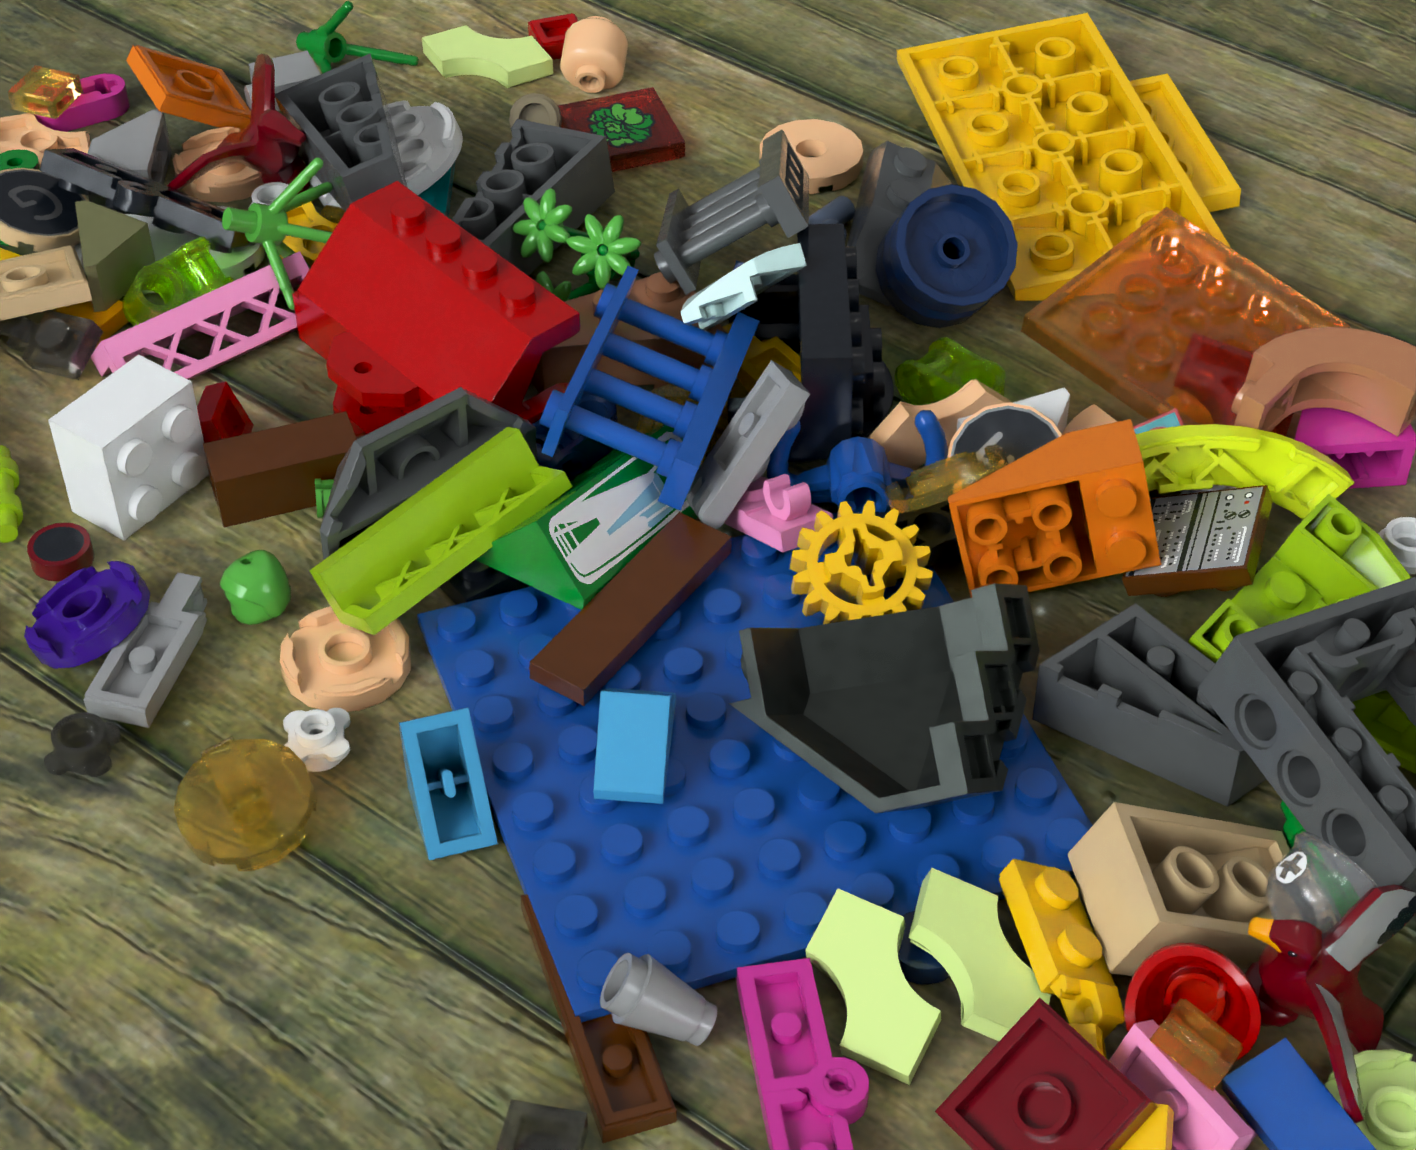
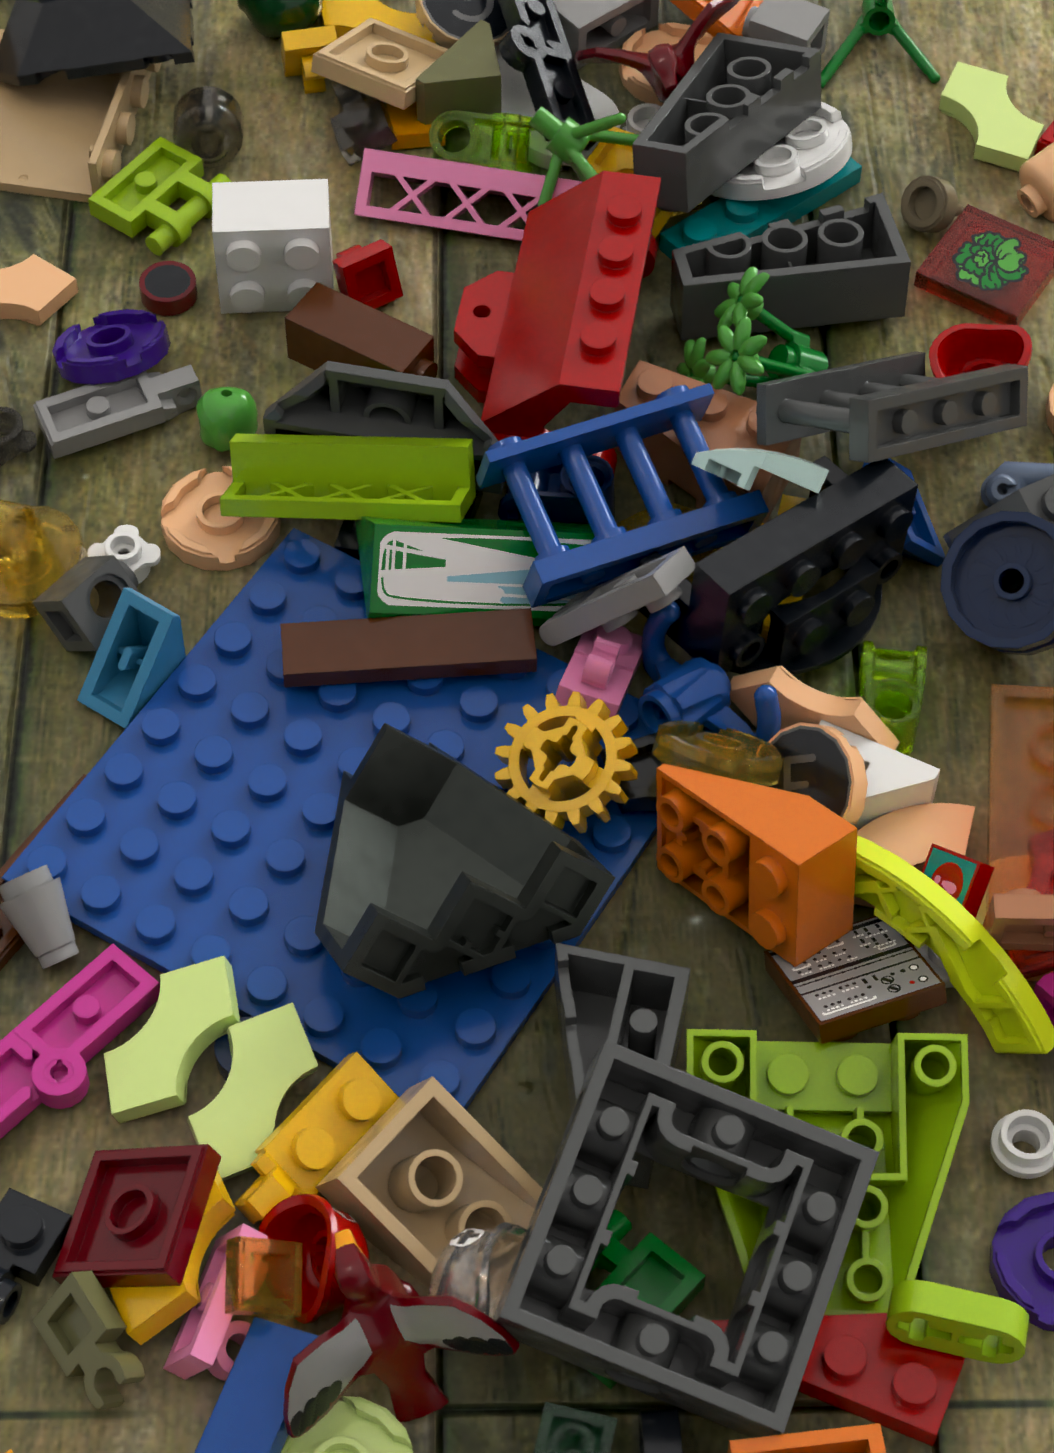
camera: 50 degrees right, 10 degrees up
dark azure slope [593,688,676,804] -> none
none -> dark grey brick [32,555,140,651]
none -> red helmet [929,323,1033,378]

